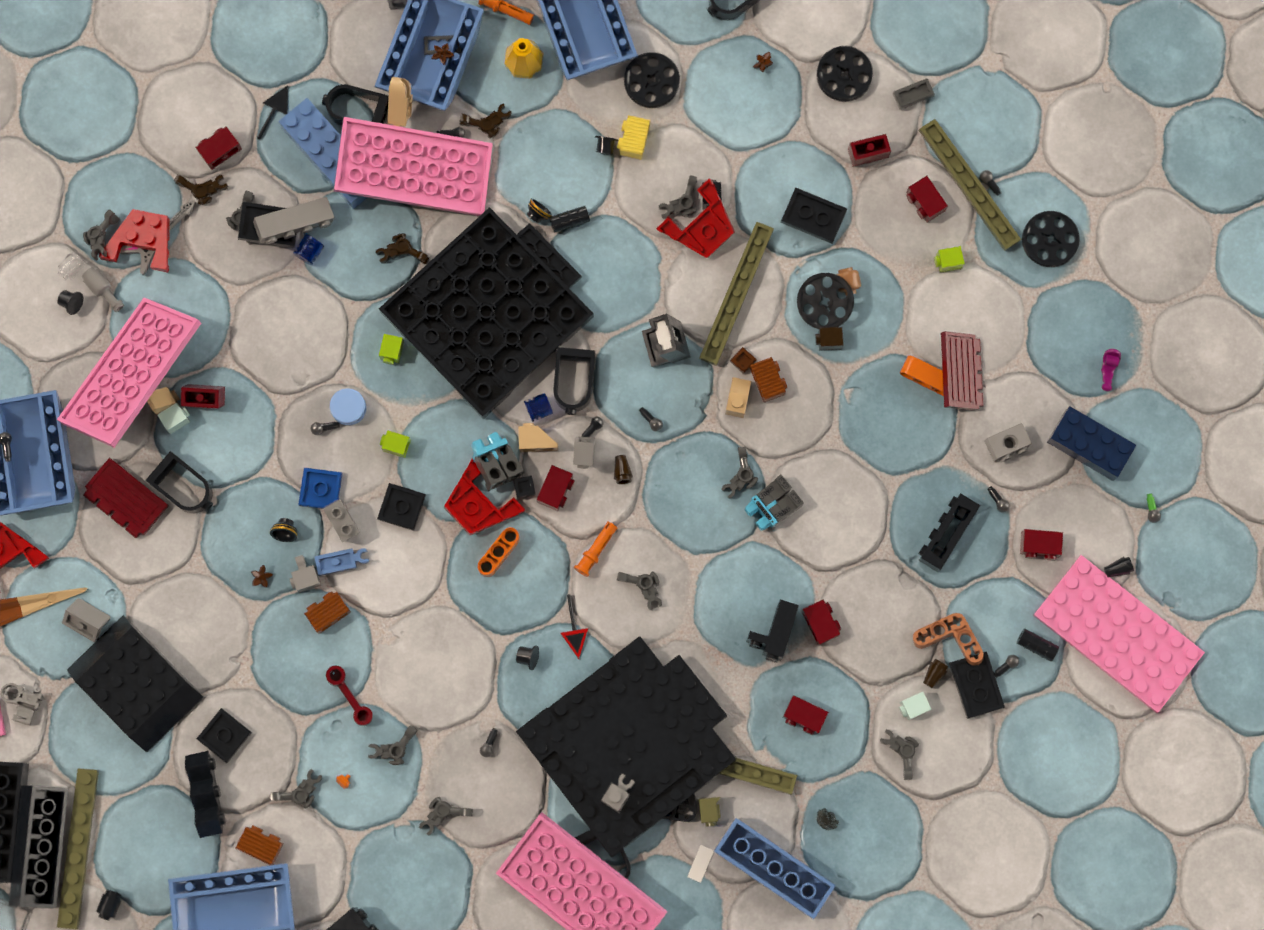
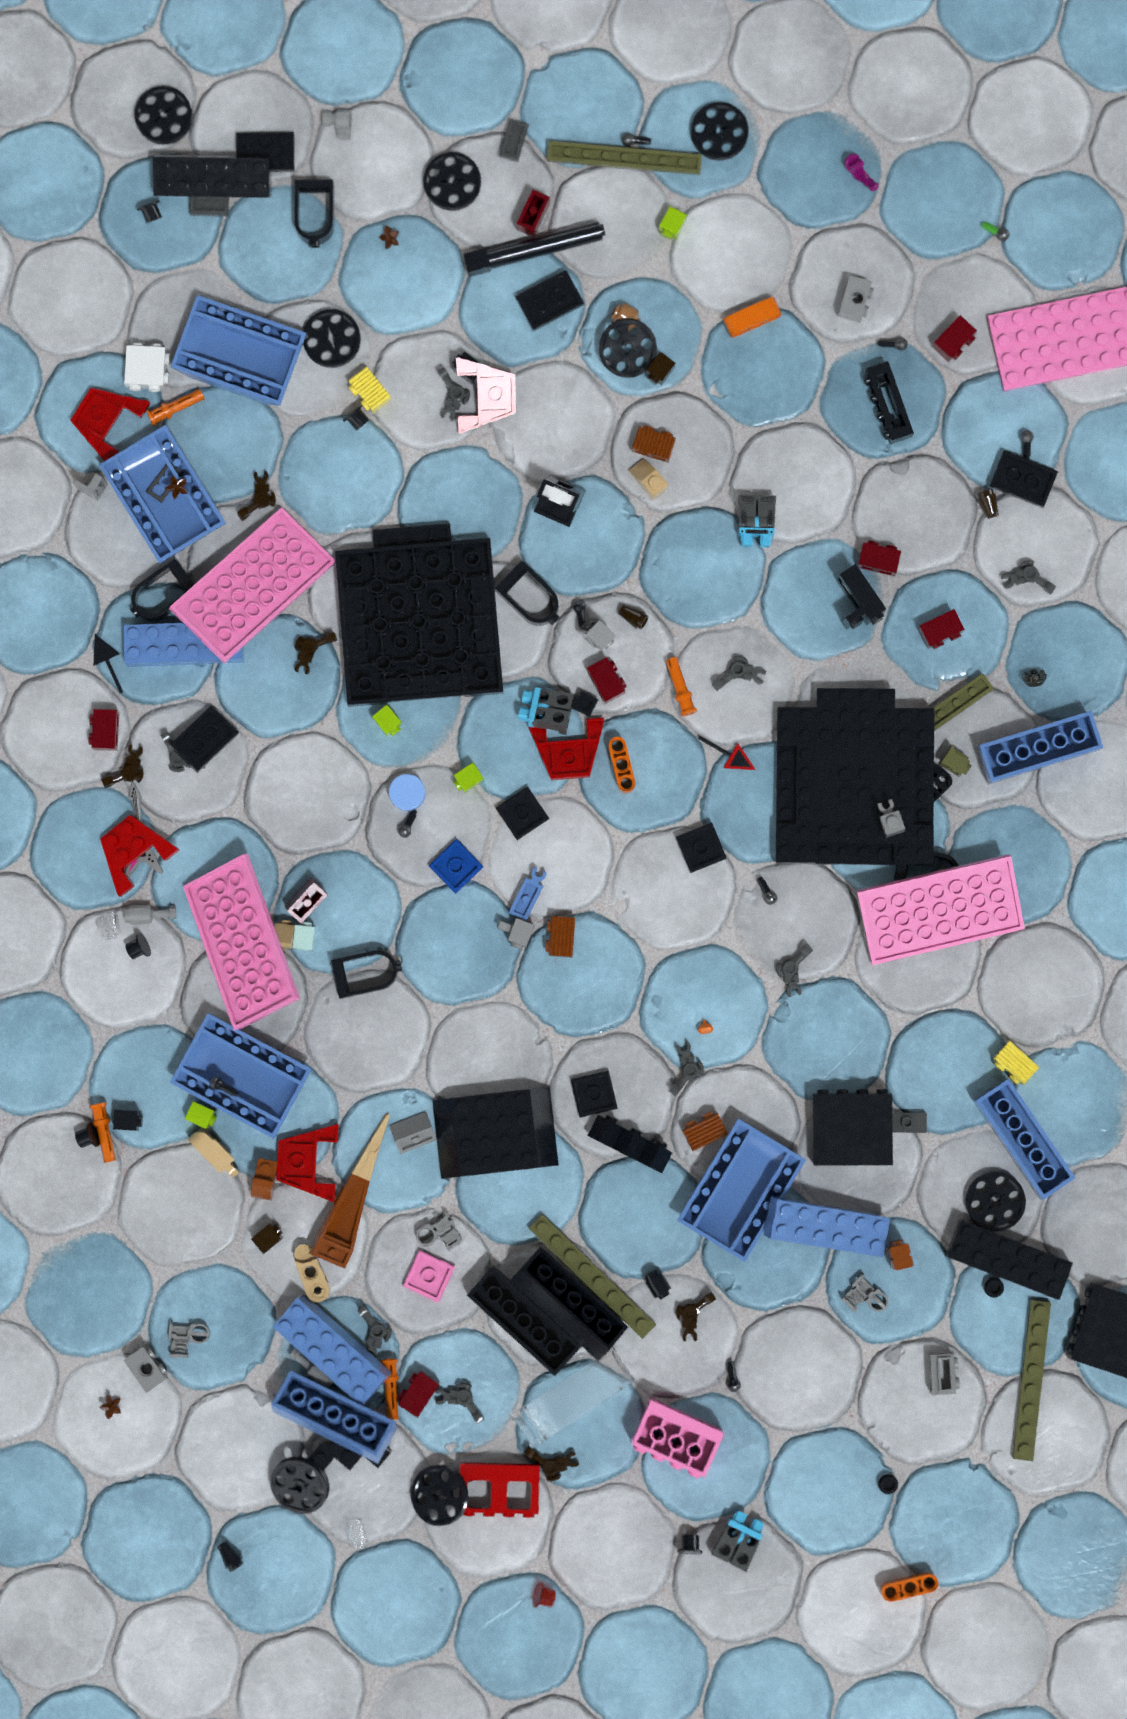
camera: 50 degrees left, 5 degrees up
dark grey piece [83,209,120,261] -> none
dark red hinge [83,457,169,538] -> none
reddish brown plant [251,565,273,588] -> none
light grey brick [253,197,334,244] -> none
black piece [270,518,297,542] -> none
clear blue piece [293,234,324,266] -> none
light grey brick [323,498,359,543] -> none
dark red piece [326,665,373,726] -> none
dark grey piece [368,726,418,765] -> none
tan piece [388,77,413,128] -> none
black piece [436,127,465,138] -> none
yellow cone [504,38,543,79] -> none
black piece [516,645,539,670] -> none
tan slope [518,423,558,452] -> none
clear blue piece [524,393,553,422] -> none
black piece [527,198,552,223] -> none
black axle [549,206,590,233] -> none
piece [639,407,663,431] -> none
white sticker [687,845,714,883] -> none
olive plate [699,221,774,366] -> none
dark grey piece [721,446,758,499] -> none
reddish brown tile [730,347,757,374] -> none
light aqua brick [899,692,931,720] -> none
dark red brick [906,176,948,223] -> none
nougat beam [913,613,984,665] -> none
hinge [941,331,984,411] -> none
black axle [1016,628,1059,662] -> none
dark blue brick [1047,406,1136,481] -> none
black cone [1104,556,1134,577] -> none
none -> black brick [464,221,605,277]
none -> black plate [676,822,727,874]

